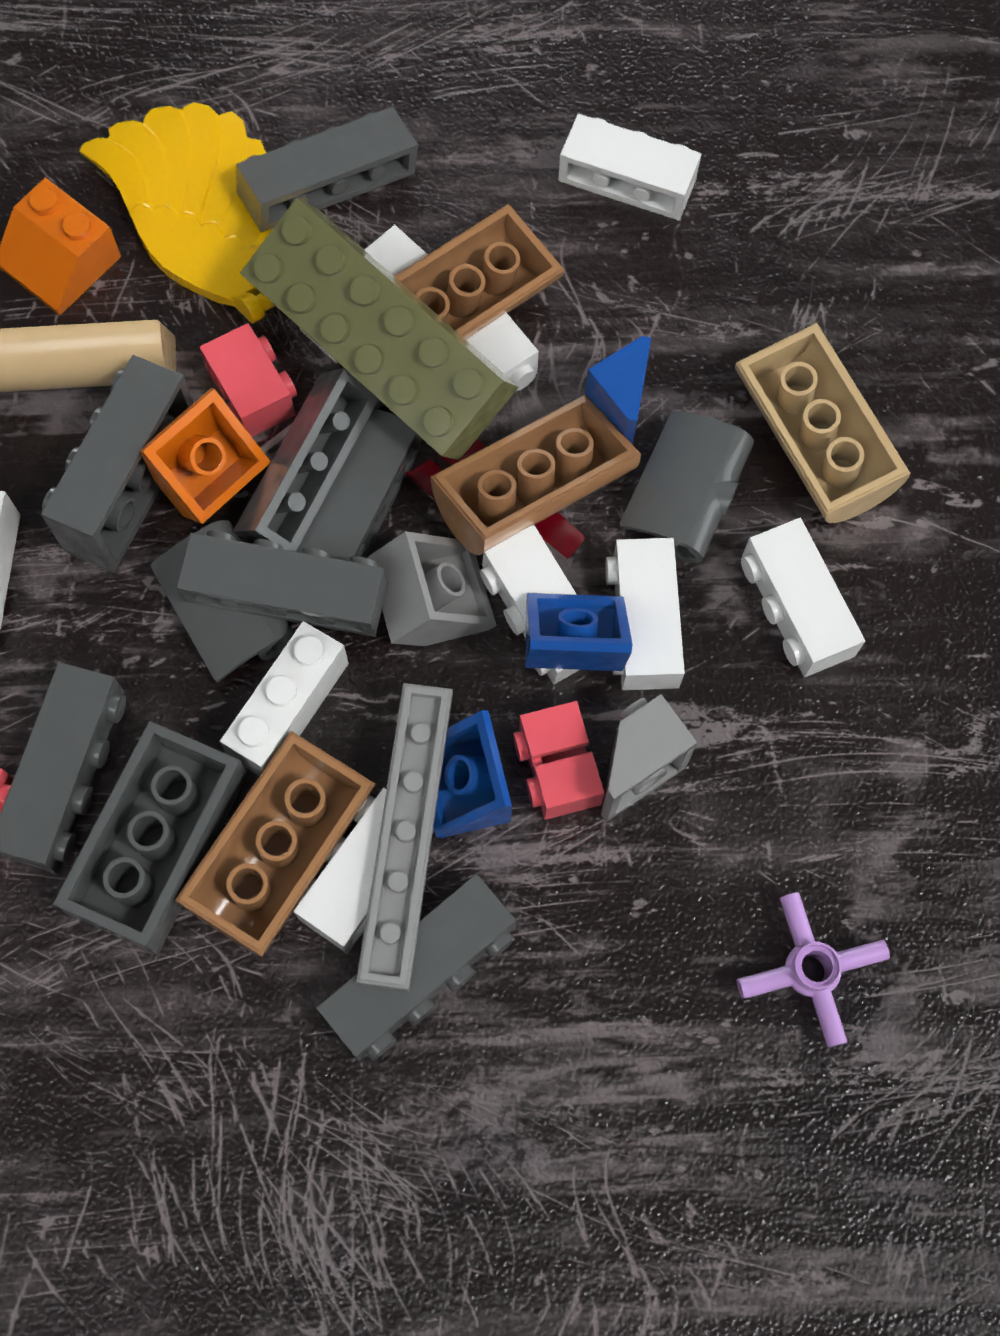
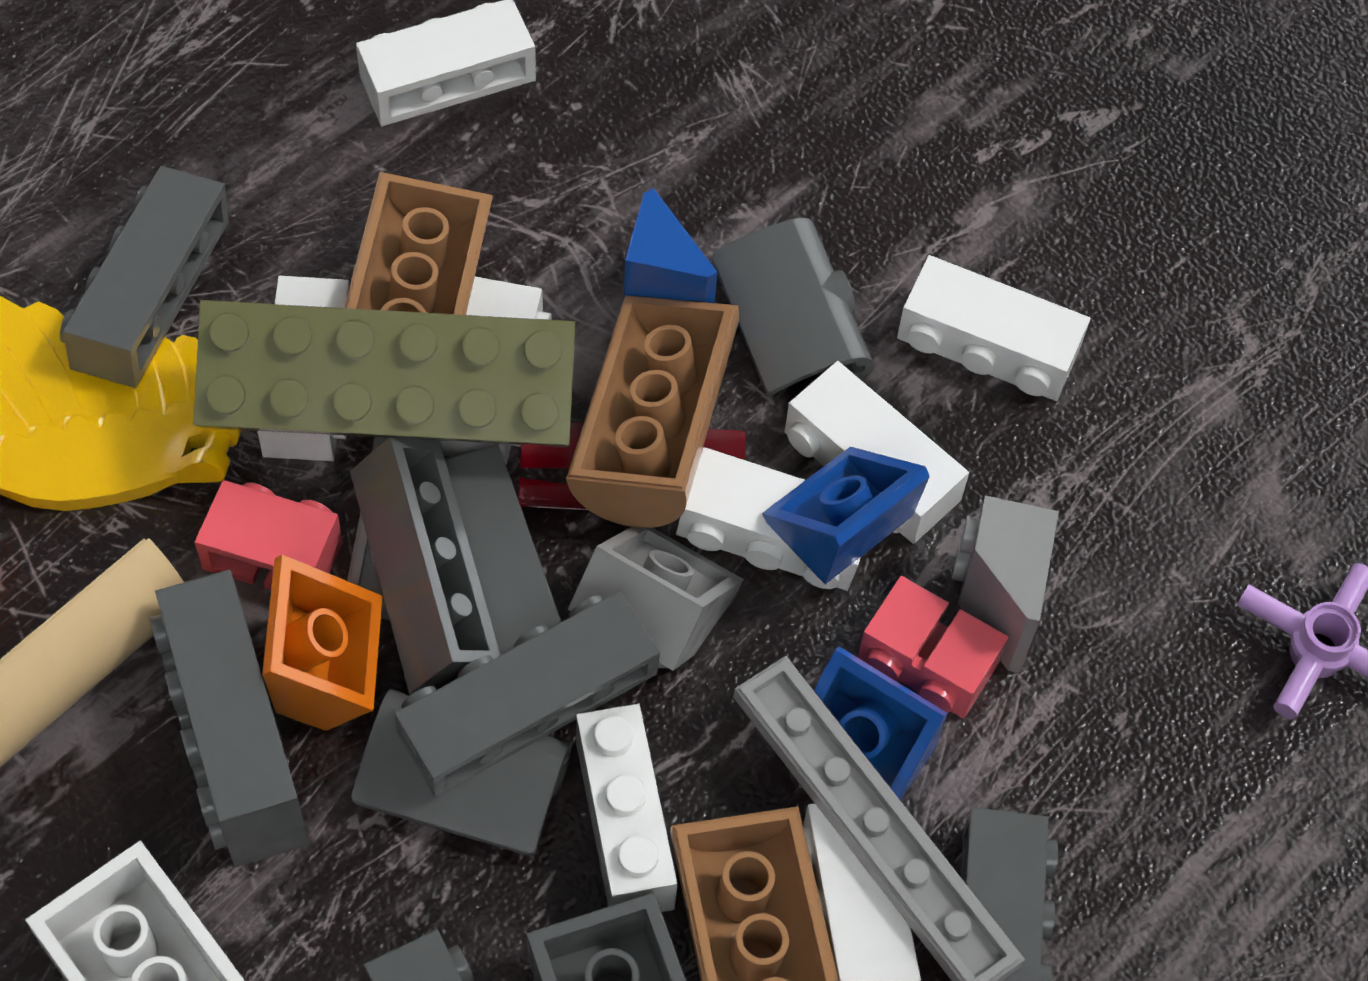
camera: 45 degrees left, 10 degrees down
tan brick [735,323,910,523] -> none

